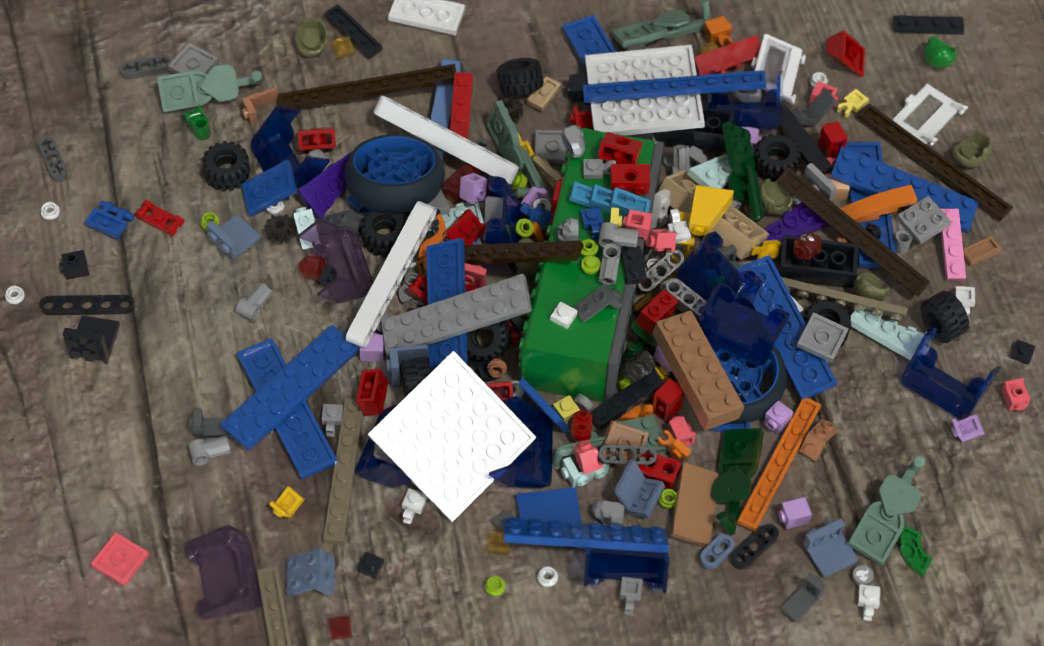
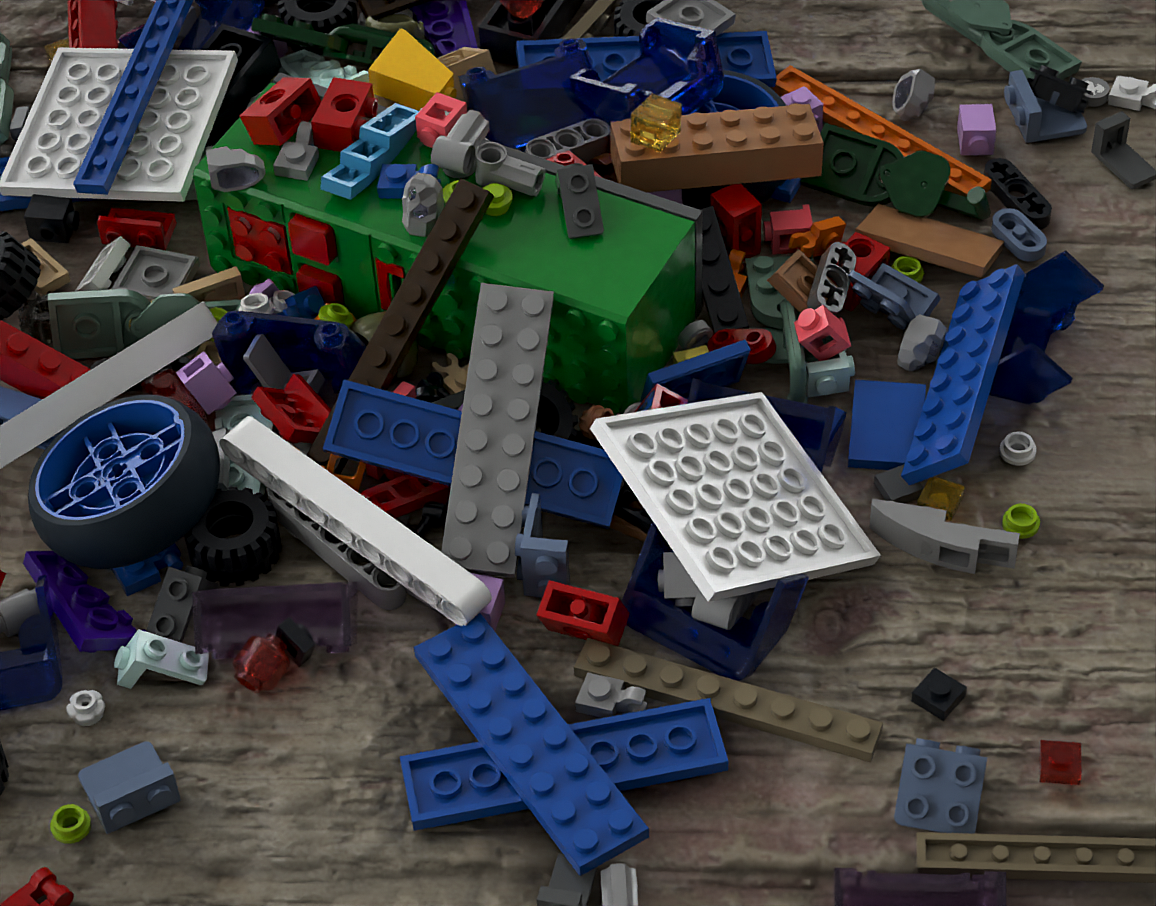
camera: 70 degrees left, 10 degrees down
light grey piece [236,283,272,321] -> none
blue tile [242,160,297,216] -> none
clear smoke gear [264,213,297,245] -> none
yellow bracket [269,486,305,518] -> none
black tyre [400,356,432,397] -> none
white plate [402,488,428,525] -> none
white plate [550,302,578,329] -> none
light yellow plate [610,208,622,228] -> none
light grey plate [620,577,643,616] -> none
black plate [621,246,647,285] -> none
orange brick [703,16,733,48] -> none
yellow plate [751,240,782,260] -> none
nougat bracket [799,419,838,461] -> none
green tile [899,525,933,577] -> none
none -> white plate [75,236,130,292]
none -> white plate [238,293,274,324]
none -> clear yellow brick [631,94,682,153]
none -> light grey slope [869,499,1020,574]
none -> light grey rock [892,69,935,121]
none -> black hinge [1027,65,1094,114]

